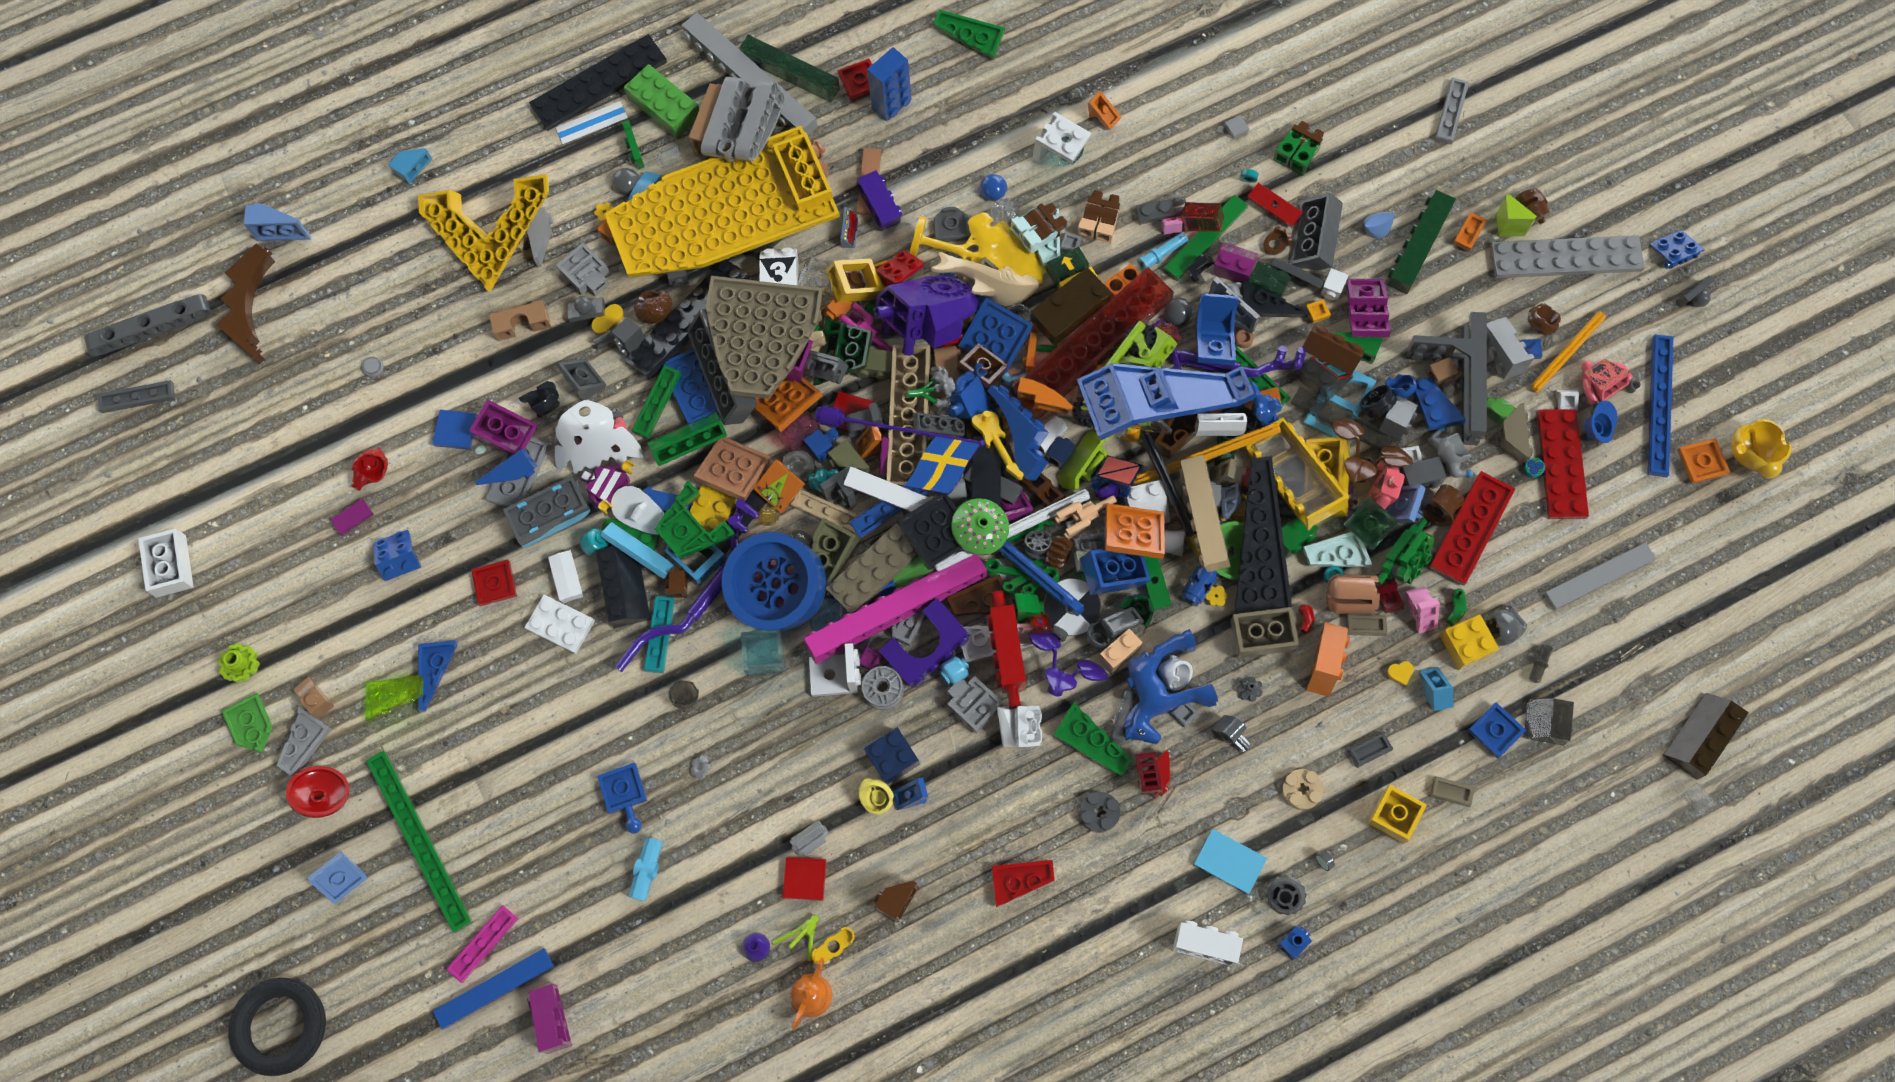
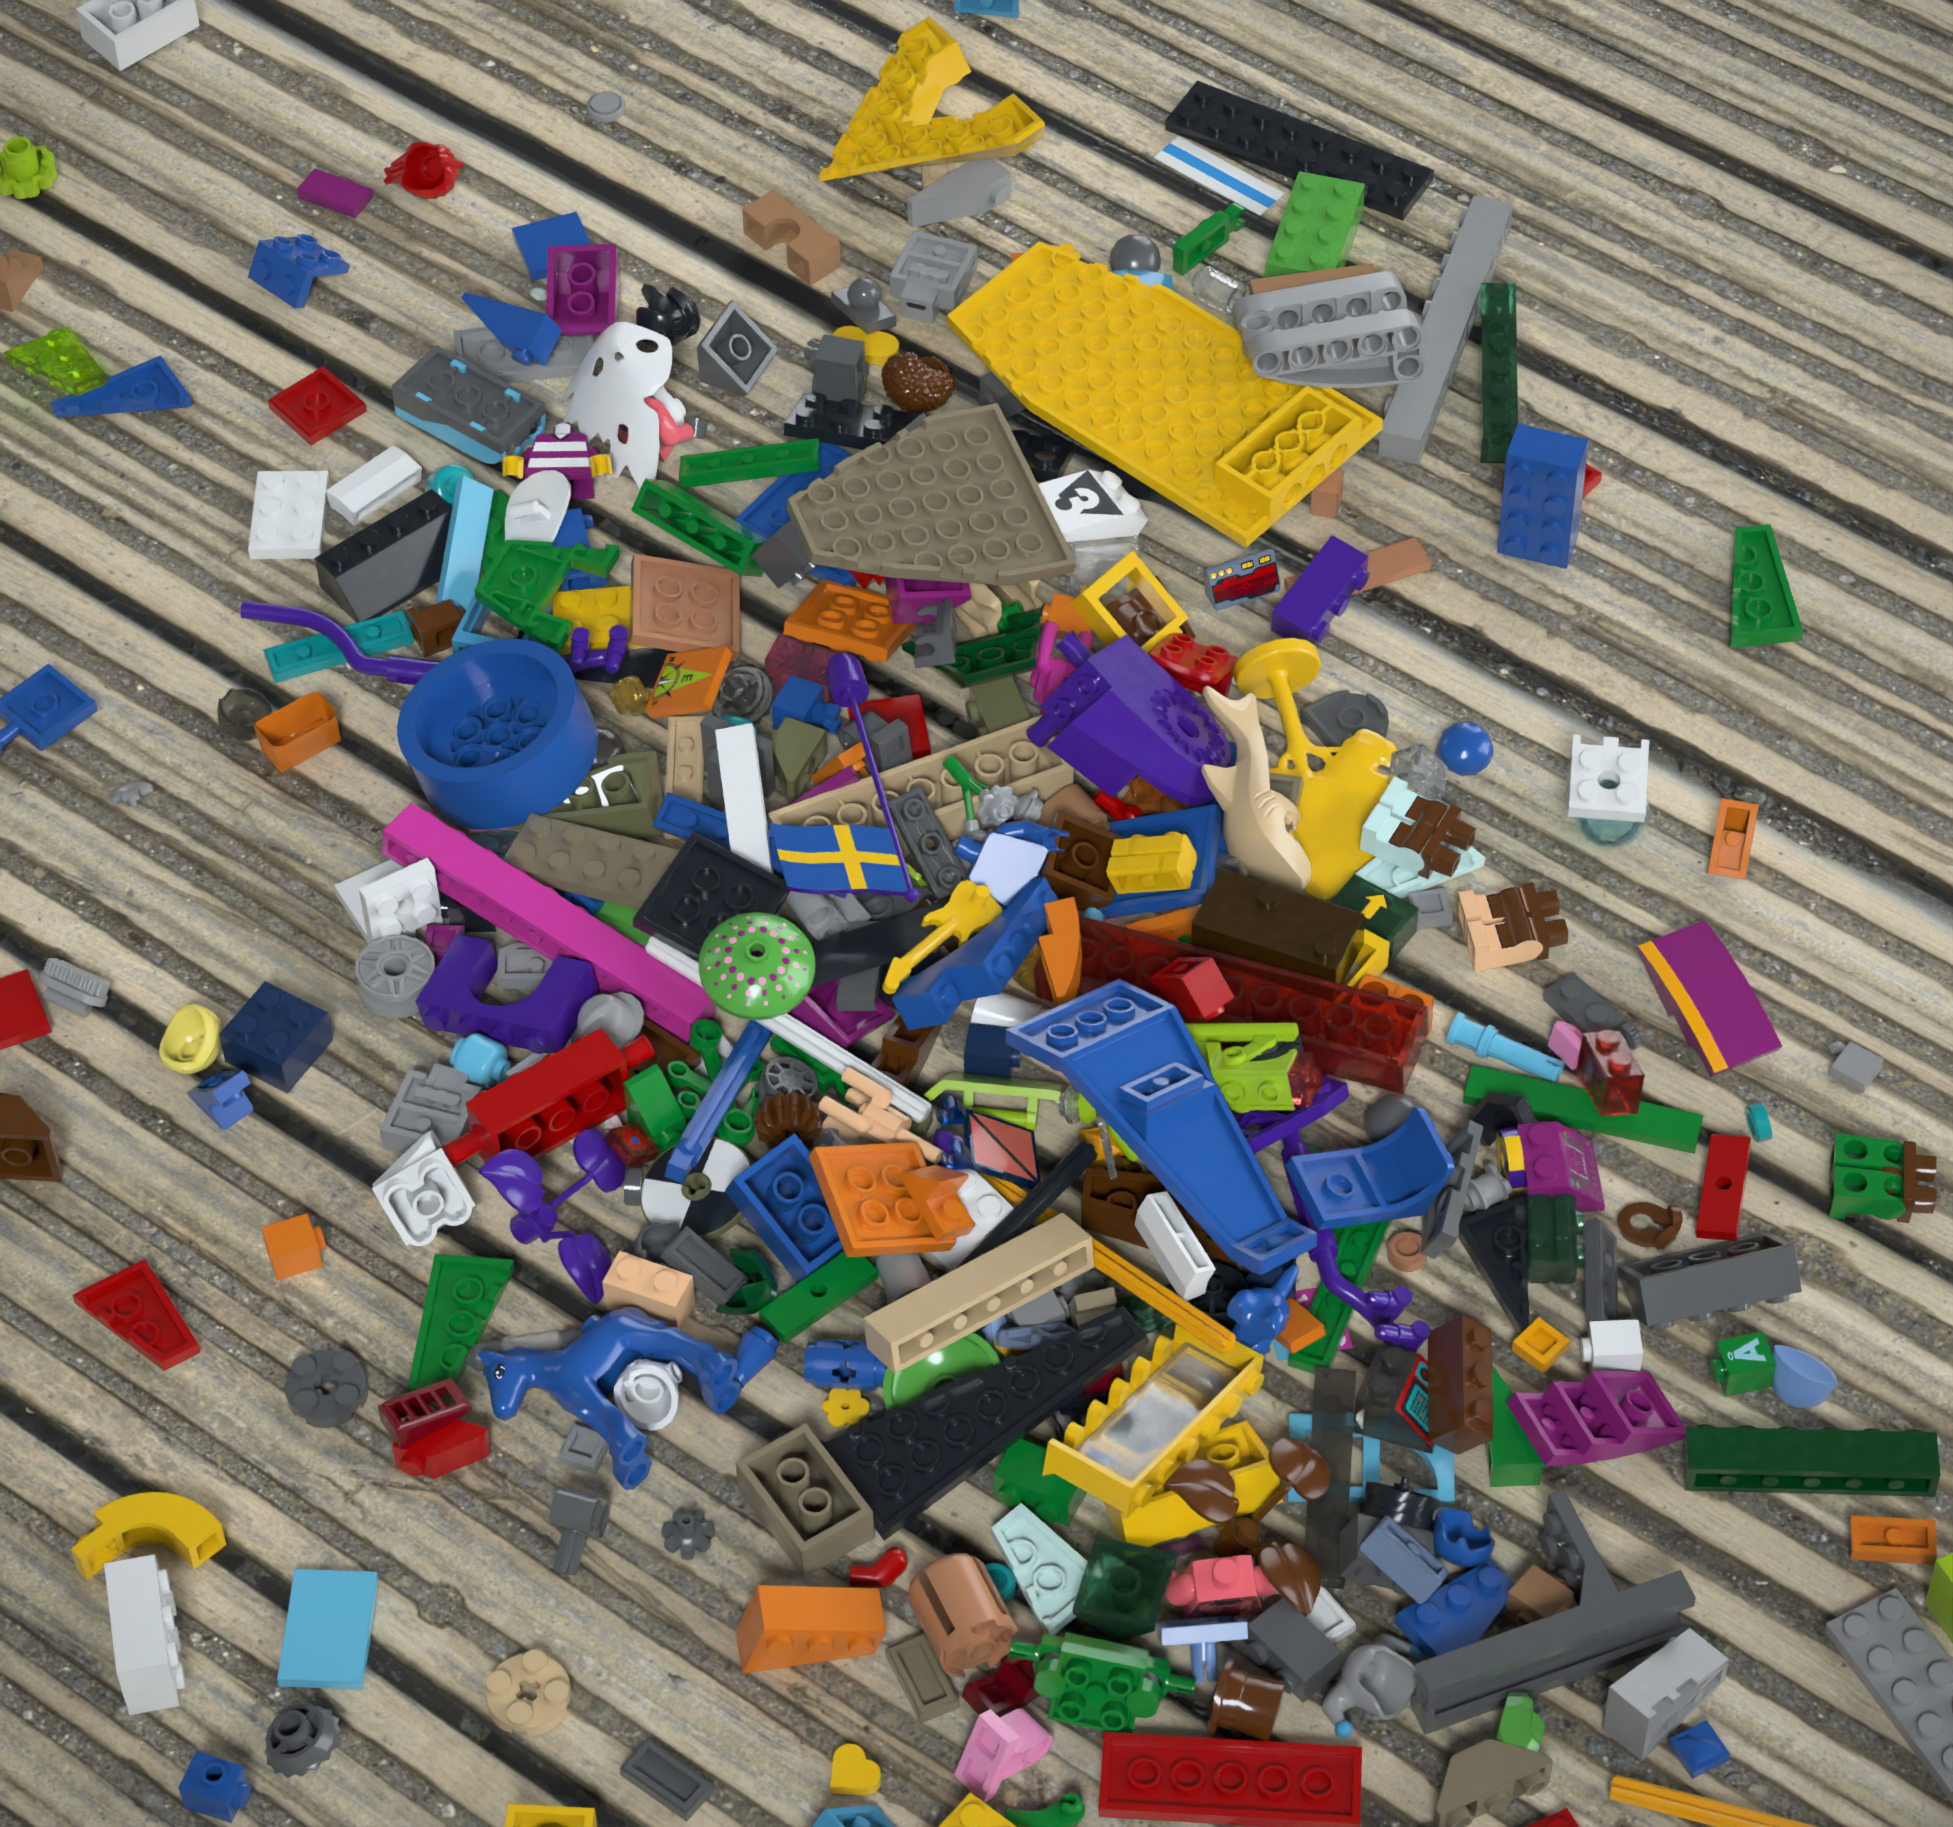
camera: 60 degrees right, 20 degrees down
clear light blue brick [741,630,786,676] -> none
nougat plant [811,140,826,160] -> none
dark grey tile [1315,850,1335,871] -> none
reddish brown hair [1528,303,1561,335] -> none
none -> yellow arch [70,1492,227,1581]
none -> orange piece [253,692,341,774]
none -> orange brick [261,1213,326,1281]
none -> light grey piece [570,992,644,1049]
none -> blue cone [732,1326,779,1388]
none -> orange slope [900,1165,975,1242]
none -> yellow brick [1106,832,1197,894]
none -> red slope [1149,957,1234,1020]
none -> sand blue slope [1359,1516,1449,1604]
none -> piece [1496,1127,1525,1192]
none -> magenta slope [1636,920,1782,1077]
none -> green brick [1709,1331,1776,1397]

